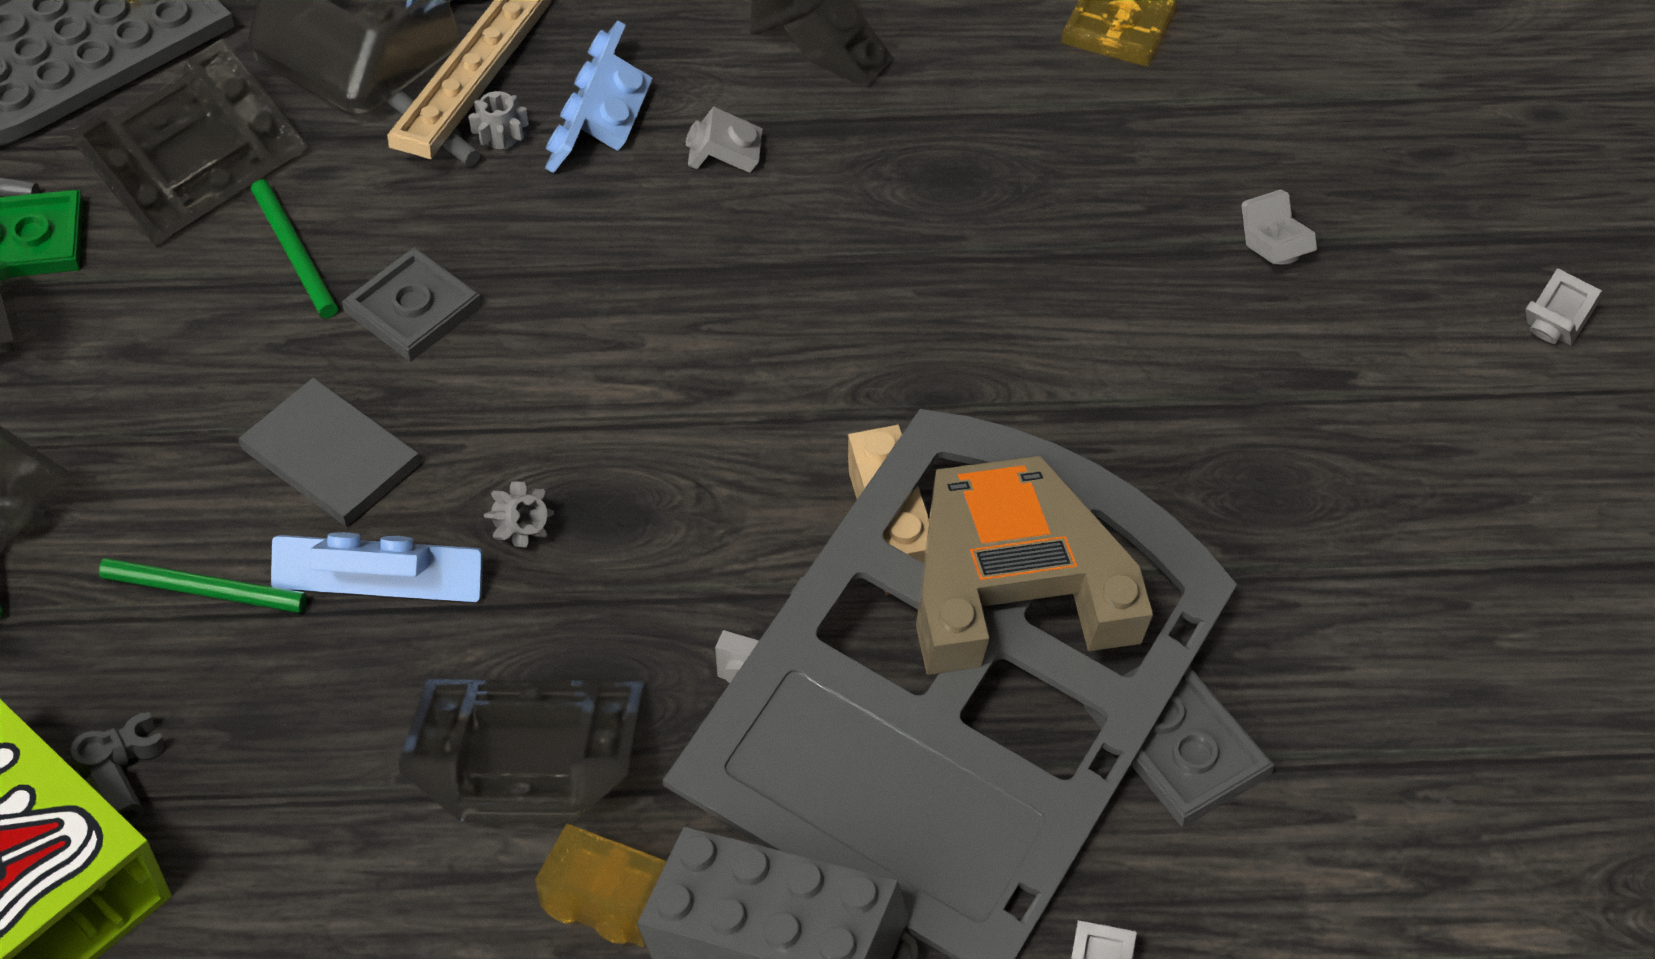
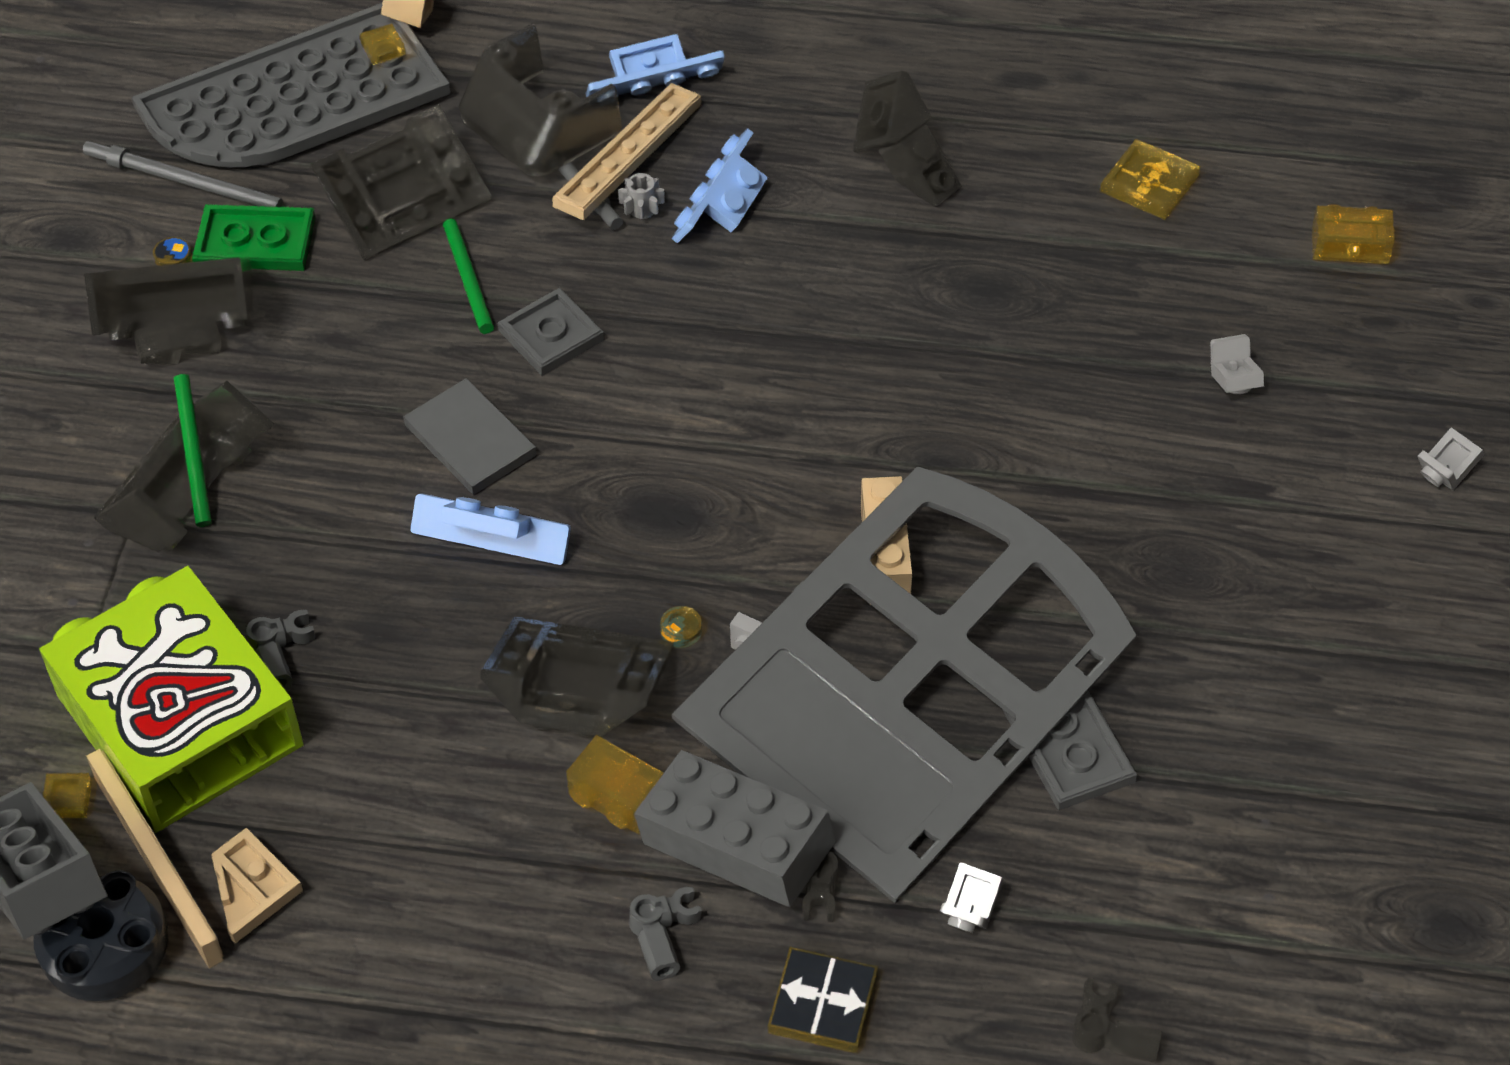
camera: 10 degrees right, 0 degrees up
green bar [99,558,307,613] -> none
light grey gear [484,481,554,547] -> none
light grey bracket [686,106,762,173] -> none
dark tan wedge [916,456,1153,675] -> none
none -> clear yellow tile [660,606,702,648]
none -> clear yellow brick [1312,204,1394,264]

